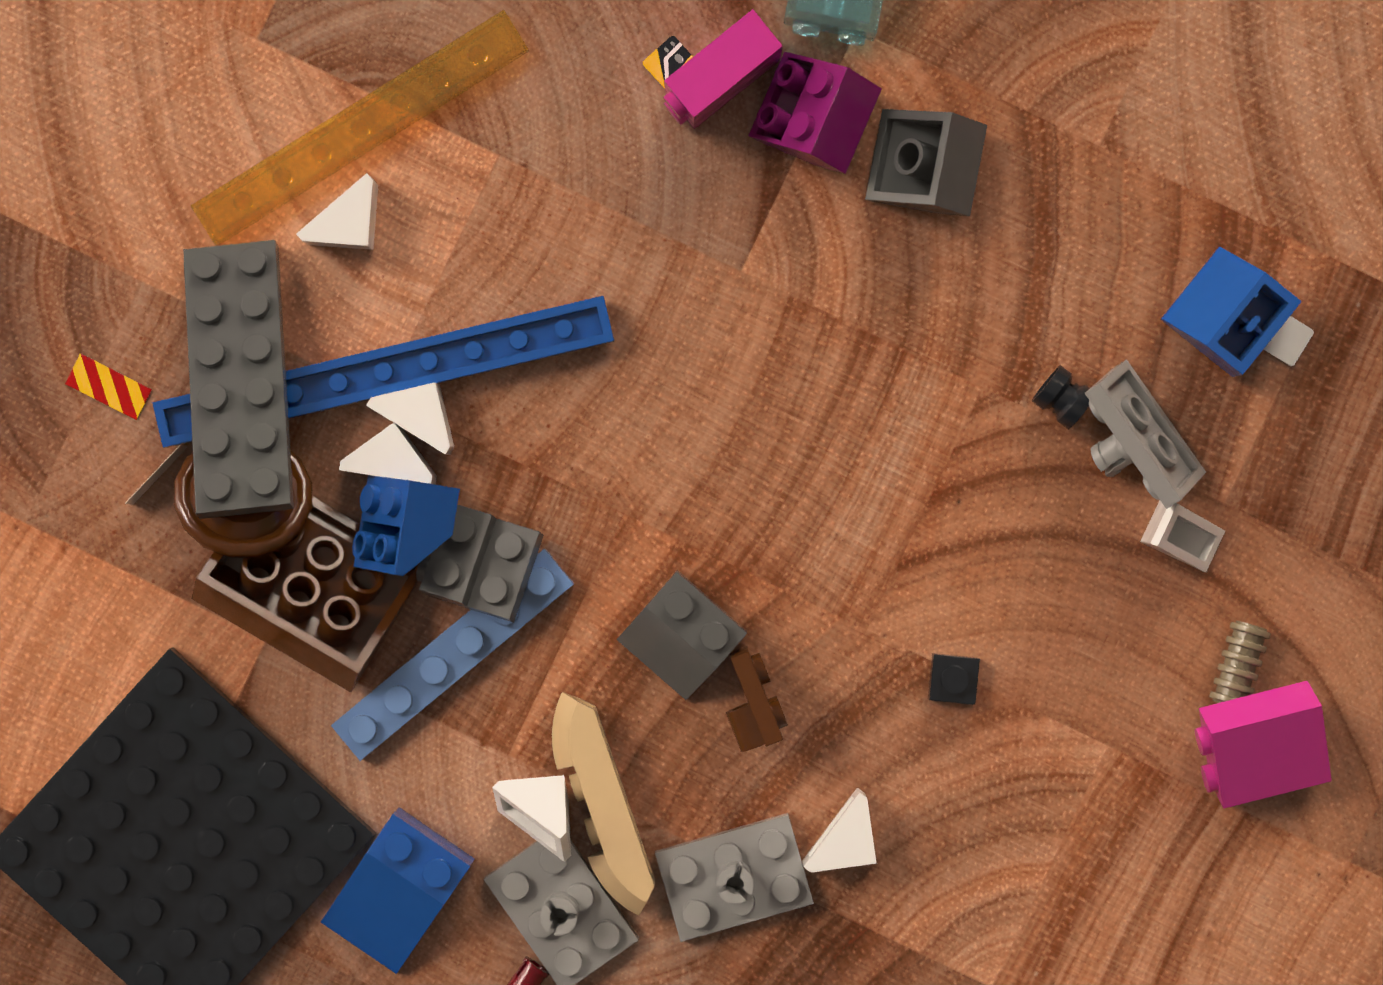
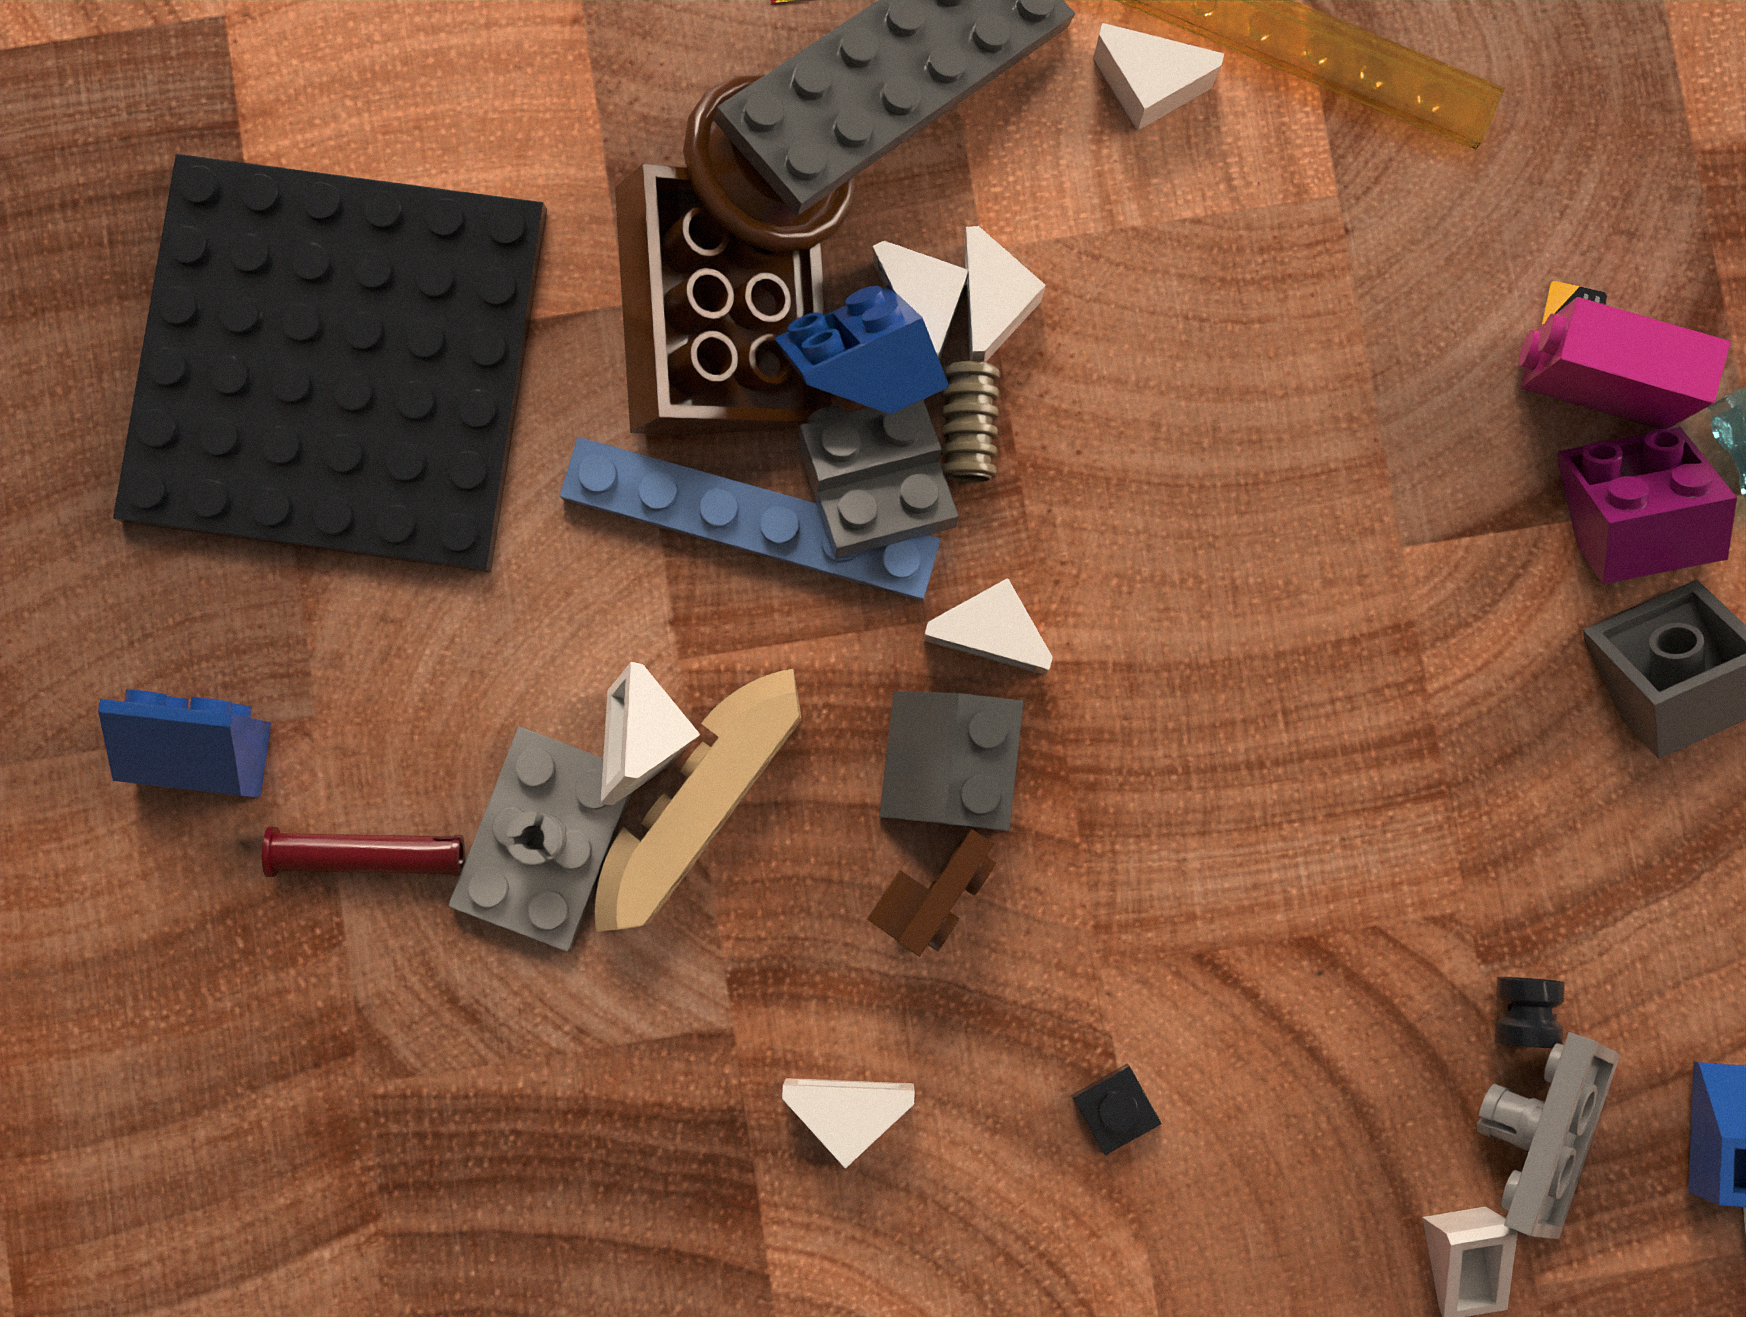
camera: 55 degrees right, 5 degrees down
white sticker [125,445,188,505] -> none
blue plate [152,296,615,448] -> none
blue slope [321,807,475,974] -> none
light grey plate [655,813,814,942] -> none
none -> white slope [923,578,1053,675]
none -> dark tan piece [941,361,1000,483]

